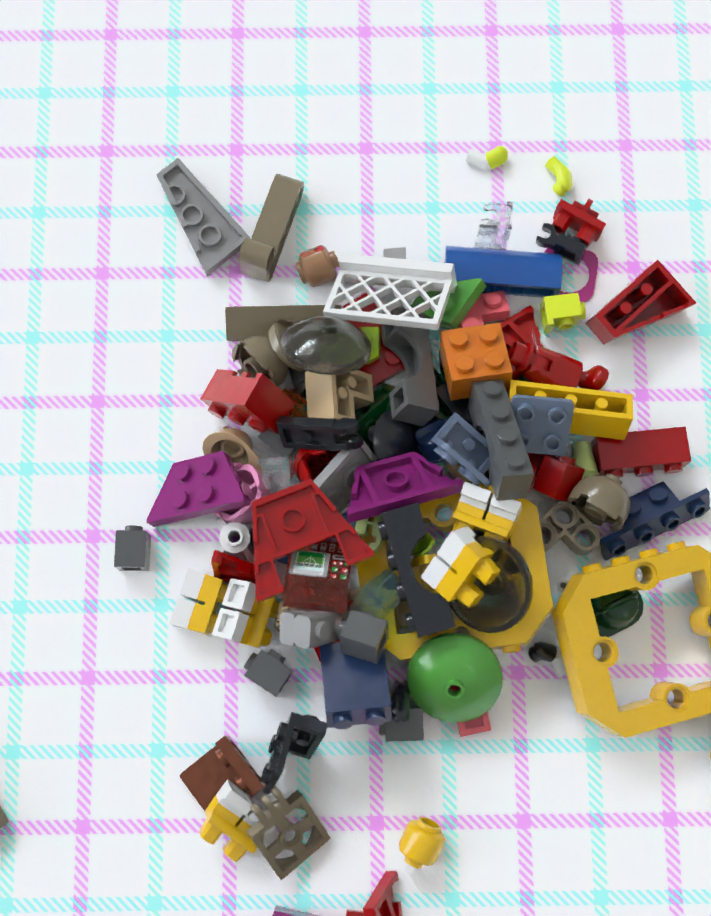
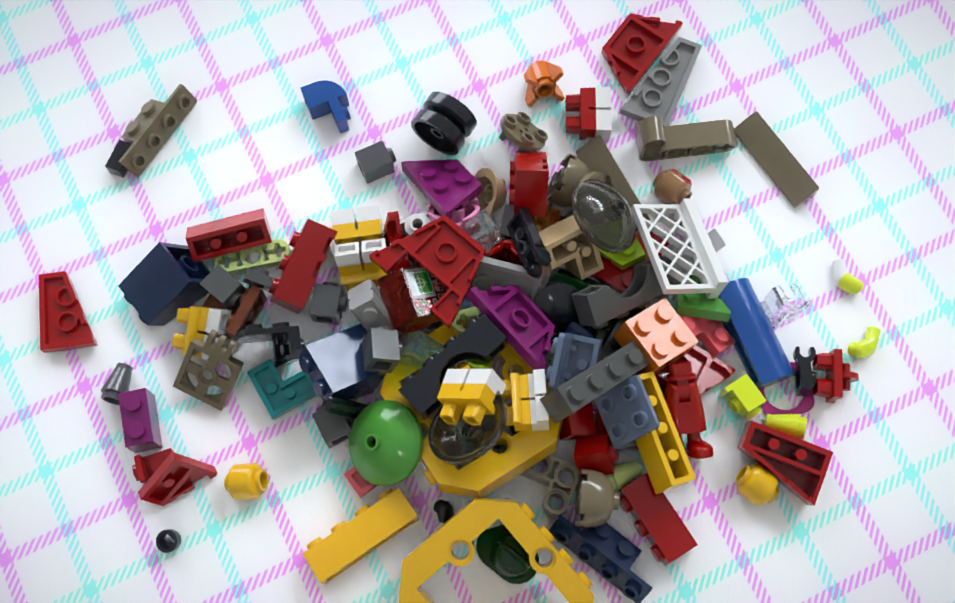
camera: 65 degrees right, 5 degrees down
none -> dark blue slope [118,242,210,326]
none -> red brick [185,208,272,262]
none -> dark grey brick [200,264,246,310]
none -> yellowish green beam [214,239,291,276]
none -> dark grey plate [242,267,273,291]
none -> teal plate [247,359,317,420]
none -> red wedge [268,218,338,314]
none -> blue brick [300,80,351,134]
none -> yellow brick [302,488,419,585]
none -> black wheel [411,91,477,156]
none -> dark tan plate [499,112,548,152]
none -> orange brick [523,60,565,108]
none -> red hips [565,87,612,142]
none -> red wing [601,13,683,95]
none -> dark tan slope [734,111,819,208]
none -> yellow head [735,463,779,506]
none -> neon yellow cone [765,414,807,440]

